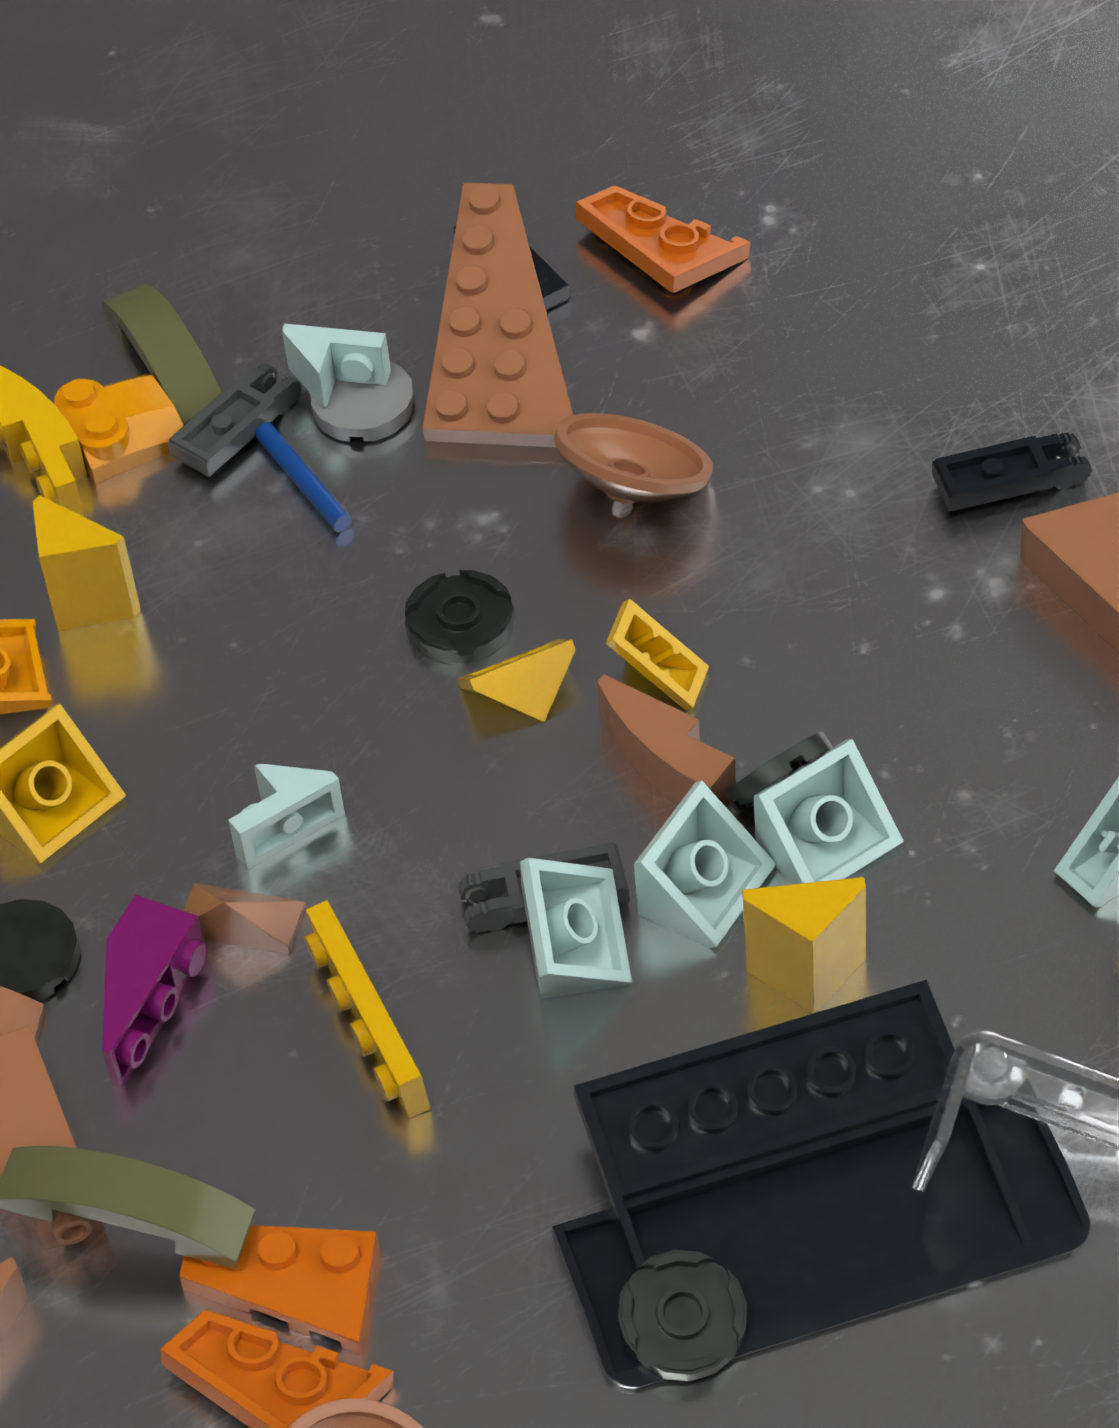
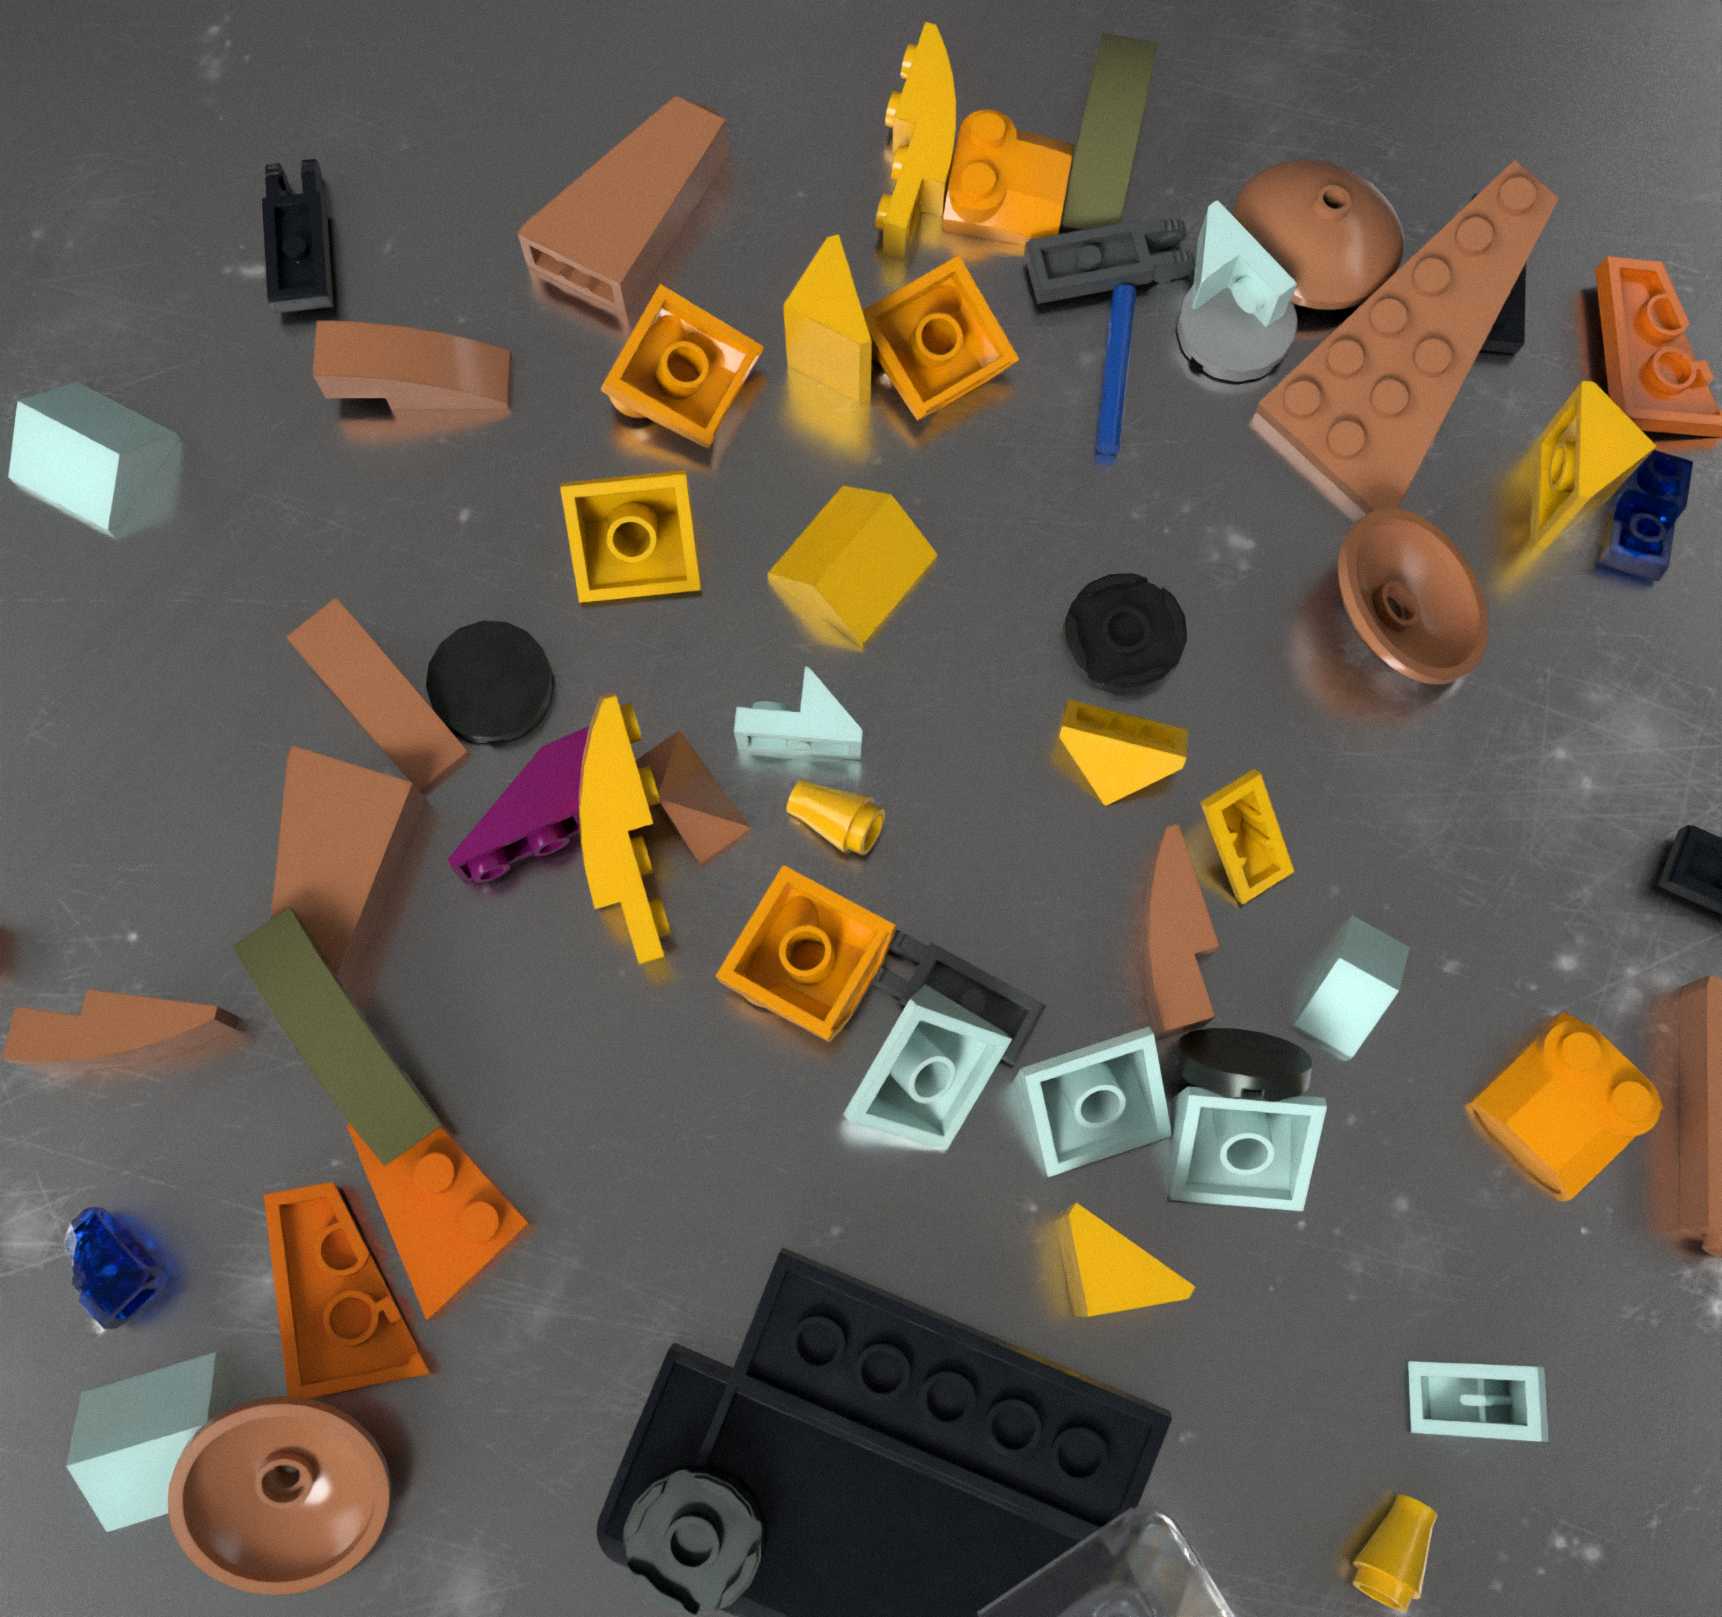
camera: 35 degrees right, 25 degrees up
yellow plate [304,900,431,1119] -> none
none -> yellow slope [579,691,671,964]
none -> light orange slope [715,865,897,1042]
none -> yellow slope [767,485,938,648]
none -> yellow cone [786,779,886,856]
none -> light orange slope [862,255,1020,421]
none -> nougat dish [1232,160,1404,310]
none -> light aqua slope [1291,915,1410,1059]
none -> light orange slope [1468,1011,1664,1201]
none -> yellow slope [1534,381,1657,548]
none -> clear blue slope [1599,450,1693,581]

